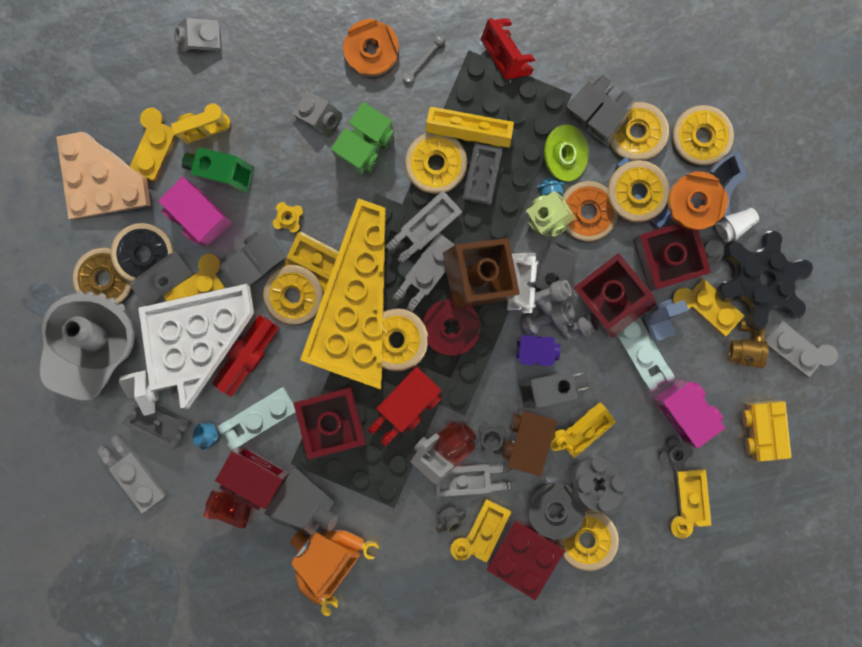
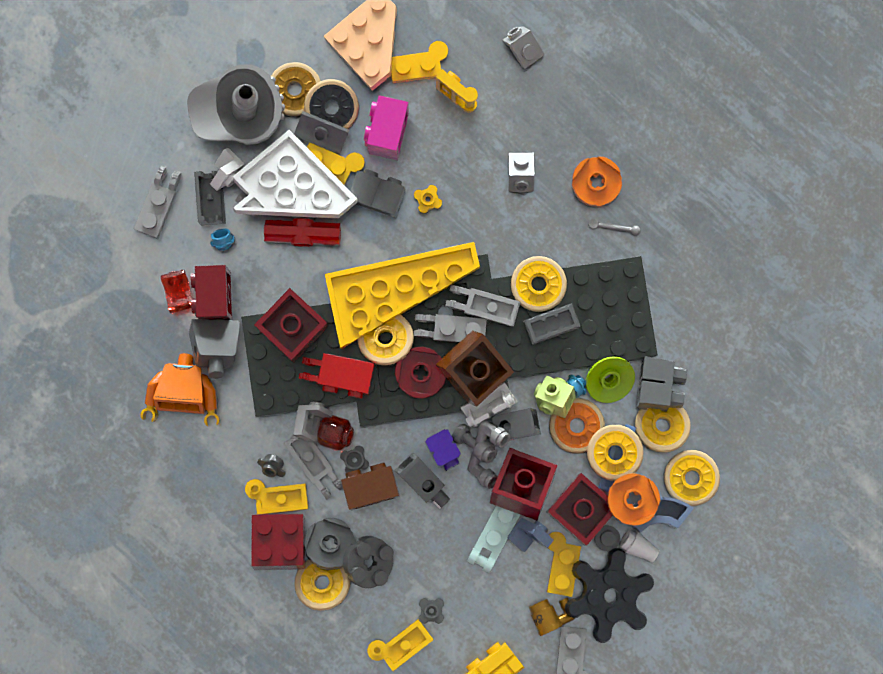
camera: 55 degrees right, 5 degrees down
green torso [182,147,254,193] -> none
light aqua plate [216,387,295,451] -> none
wheel [263,265,323,325] -> none
yellow plate [282,231,339,291] -> none
bright green piece [331,102,395,177] -> none
yellow plate [425,106,514,148] -> none
red hinge [480,18,535,80] -> none
yellow hinge [550,402,616,458] -> none
dark pink brick [653,379,725,449] -> none

